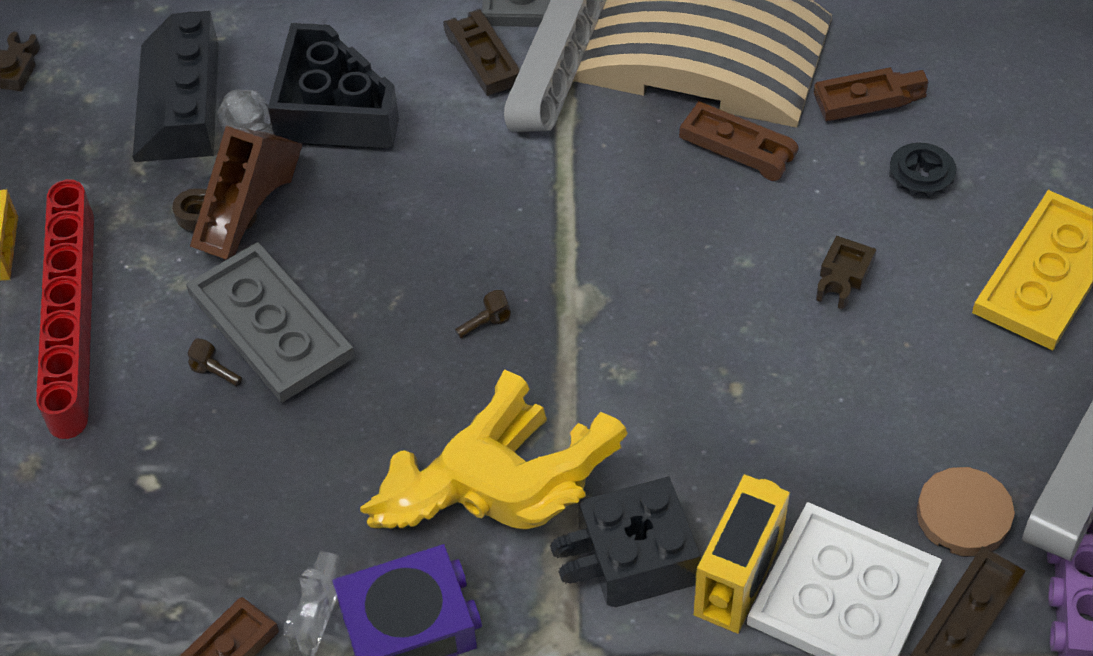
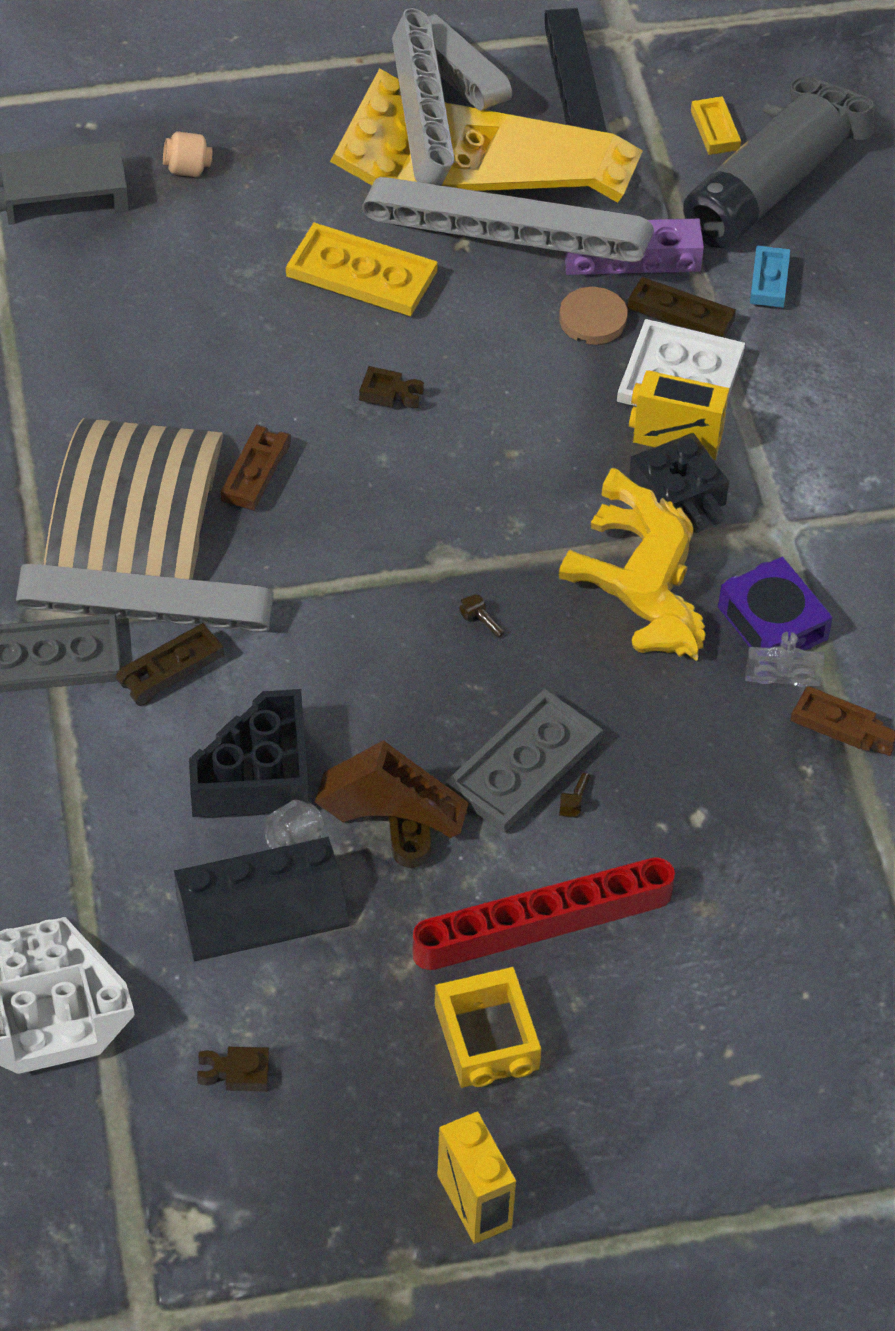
camera: 105 degrees left, 0 degrees up
reddish brown hinge [814,67,929,122] -> none
black gear [889,143,956,198] -> none

